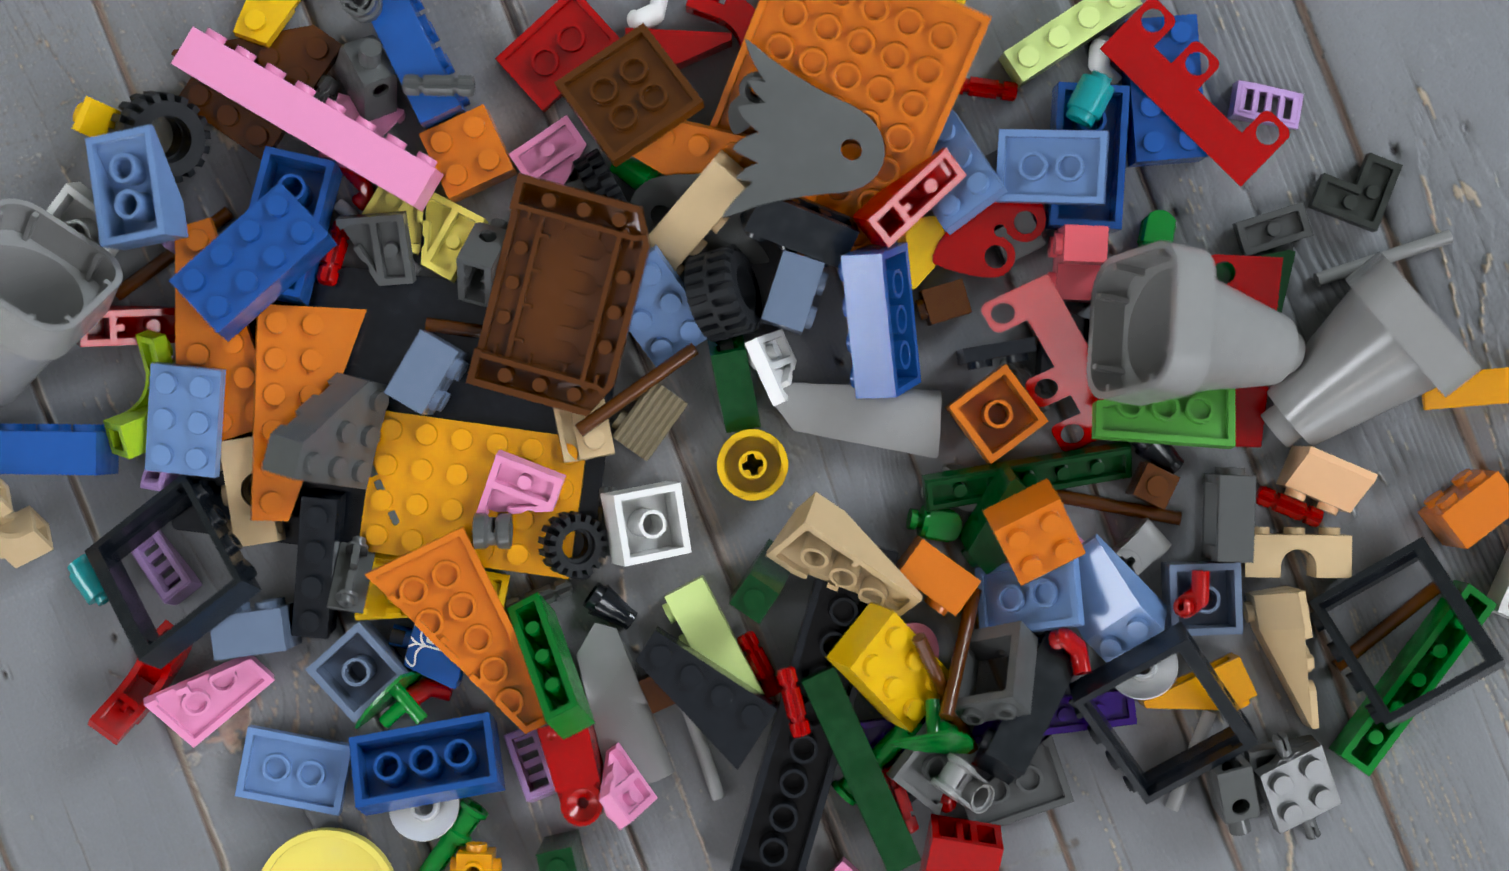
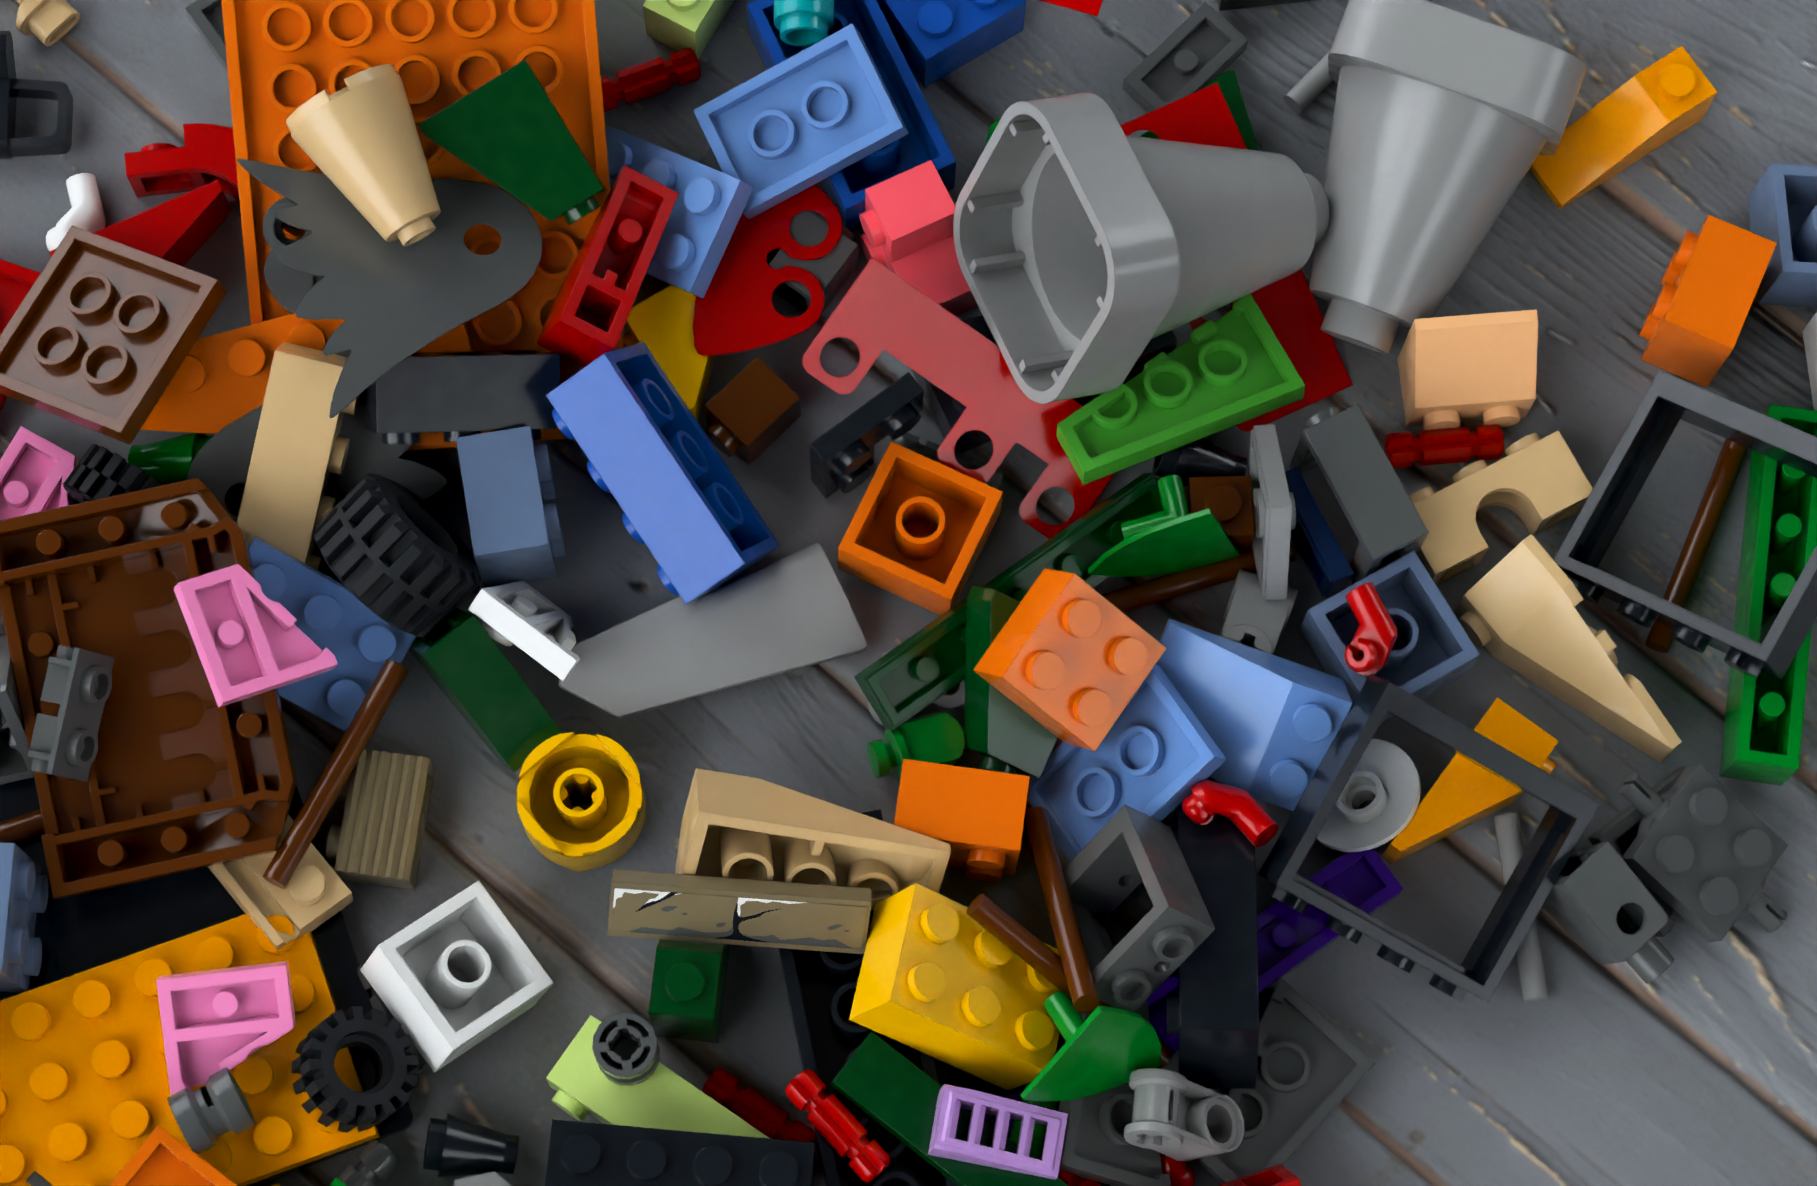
camera: 30 degrees left, 15 degrees down
none -> dark grey hinge [27,645,115,782]
none -> bright pink wing [174,564,338,708]
none -> tan cone [286,64,441,247]
none -> dark green slope [418,60,606,225]
none -> dark grey wheel [592,1012,660,1086]
none -> dark tan tile [607,869,872,954]
none -> lavender slope [928,1084,1068,1180]
none -> green shield [1088,475,1240,577]
none -> light grey plate [1248,424,1296,600]
none -> dark blue tile [1285,467,1354,599]

